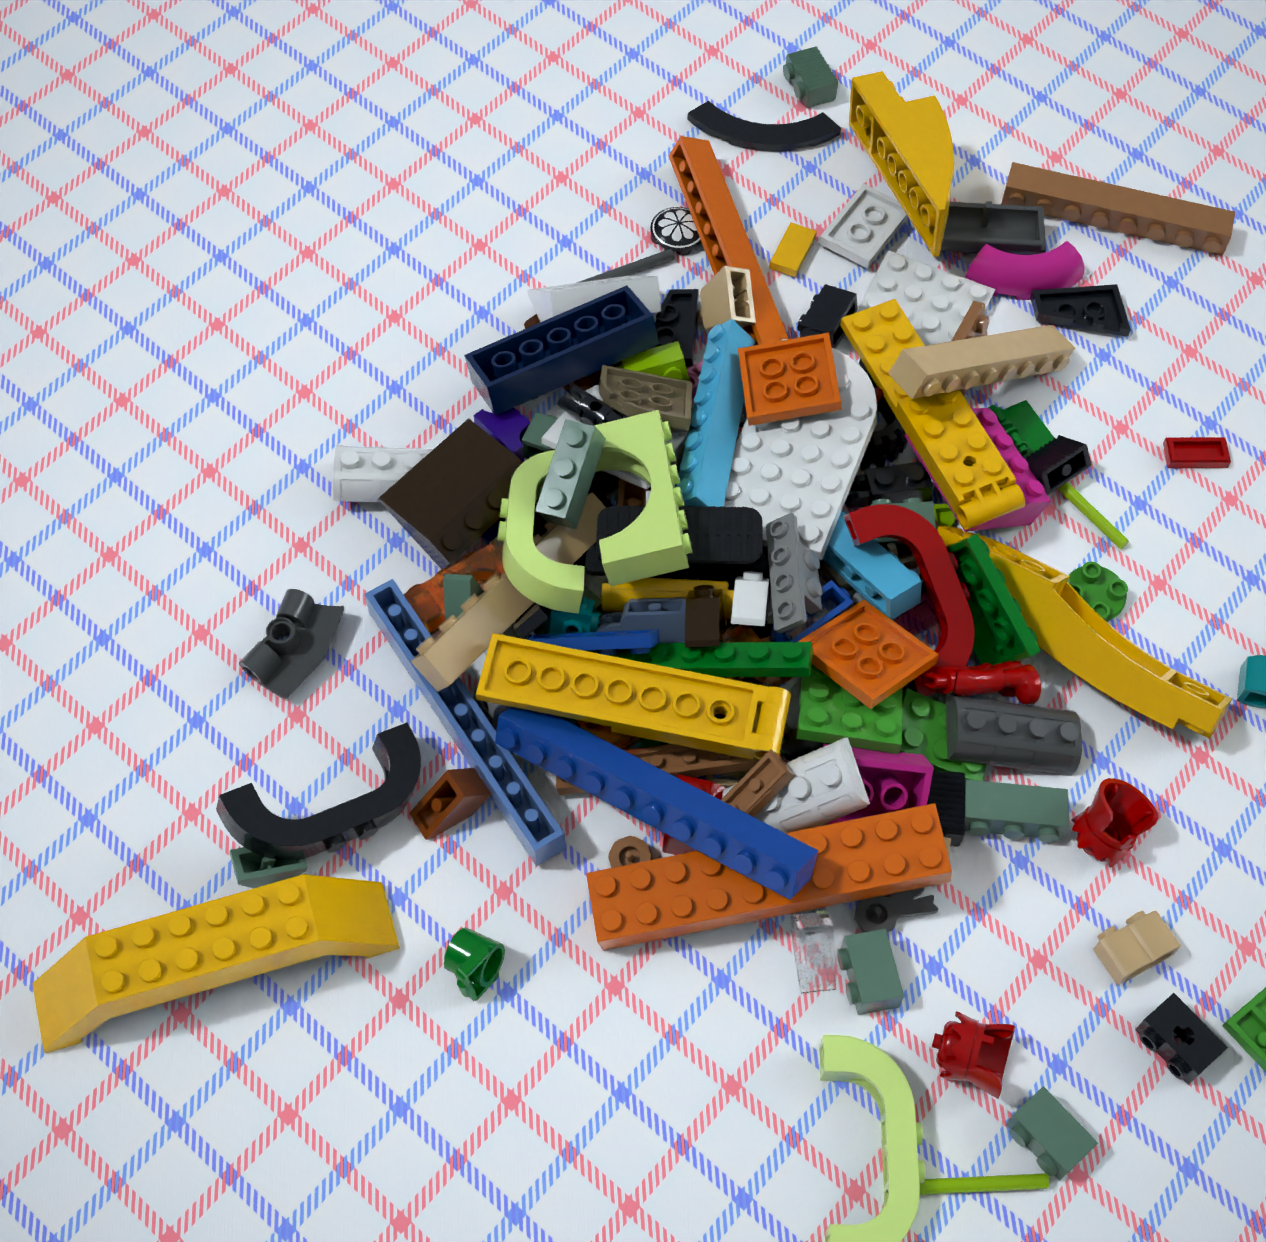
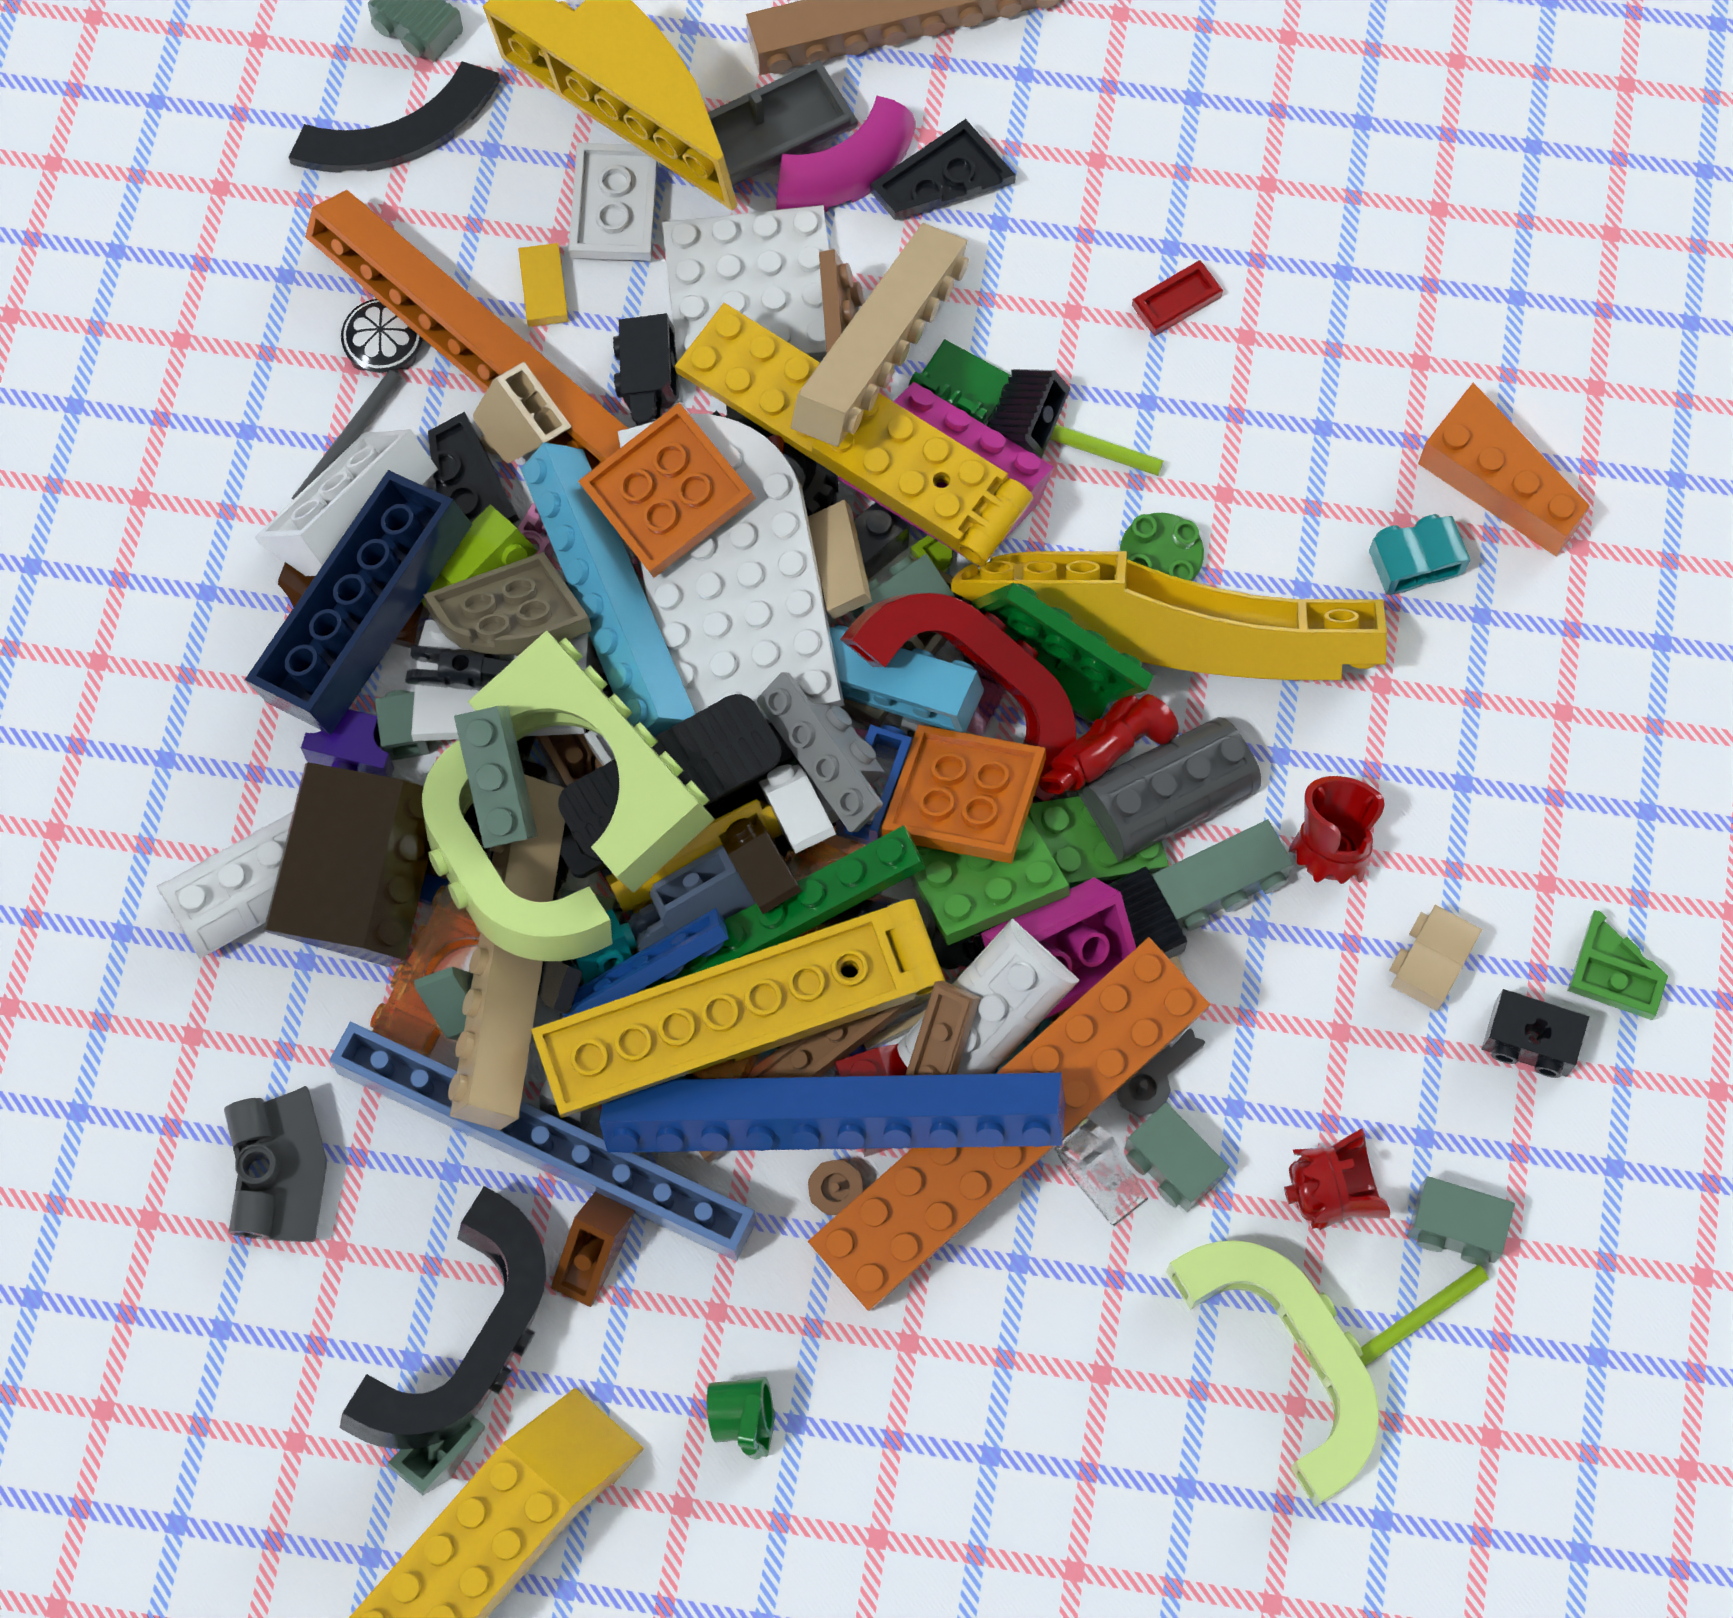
camera: 30 degrees left, 10 degrees up
none -> tan tile [808,499,872,619]

